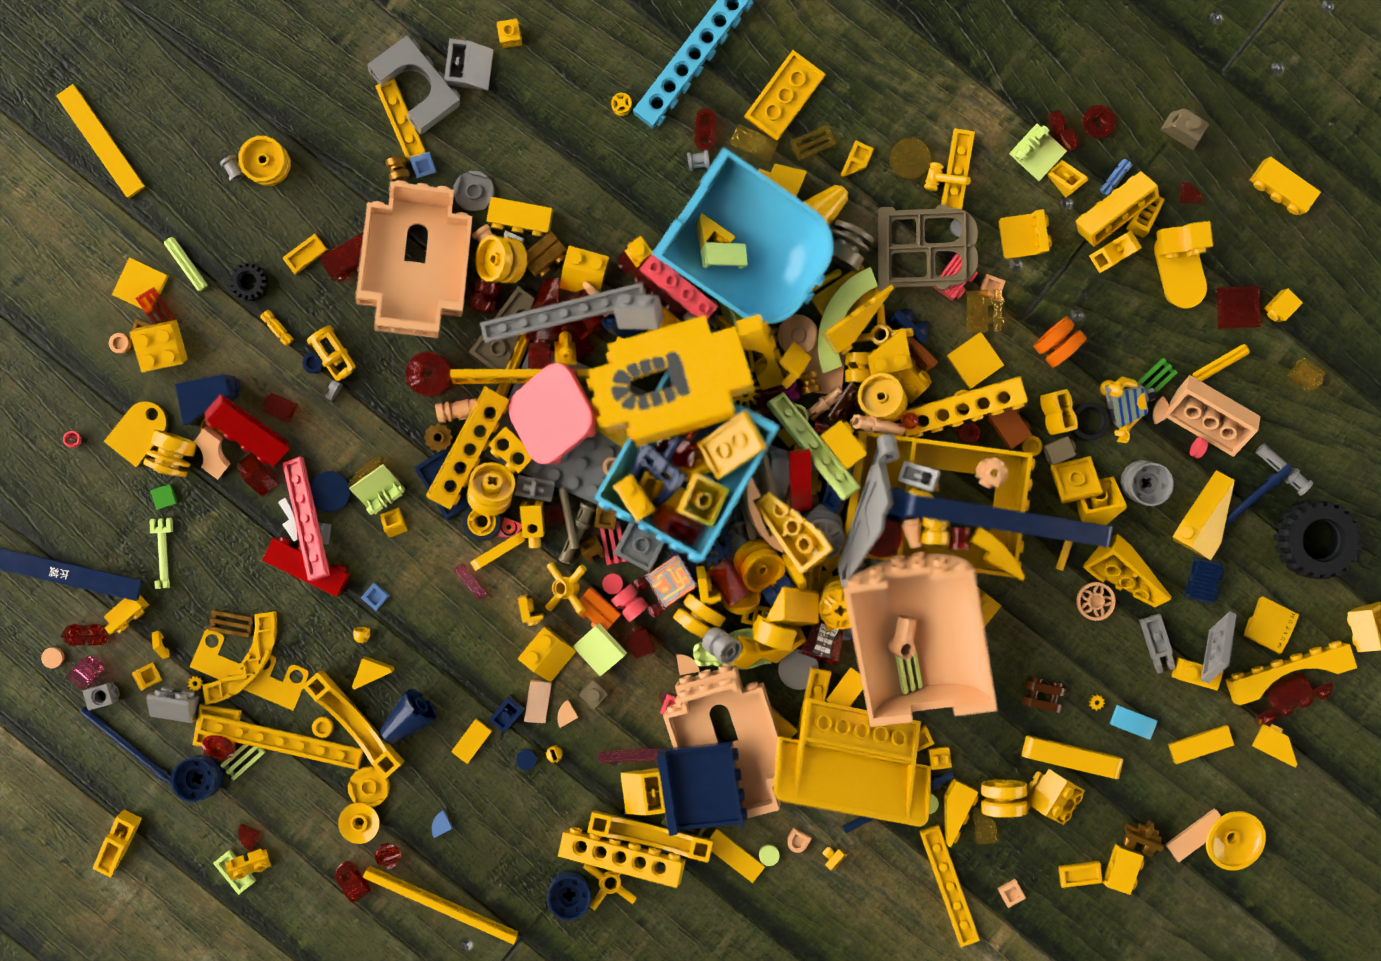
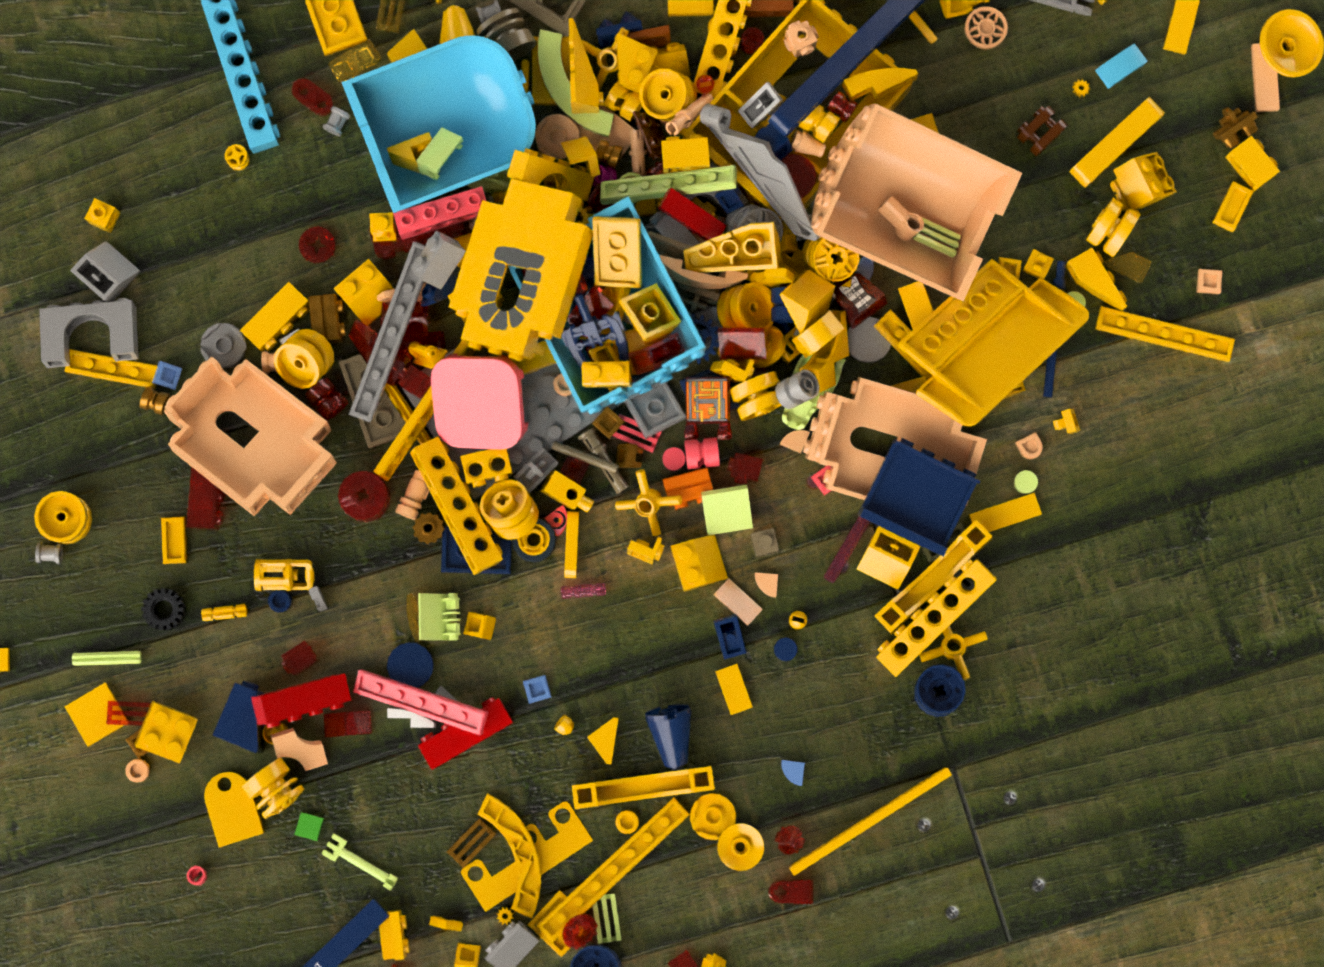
camera: 55 degrees left, 5 degrees down
none -> clear red gear [299,227,336,264]
none -> light grey bush [476,0,501,24]

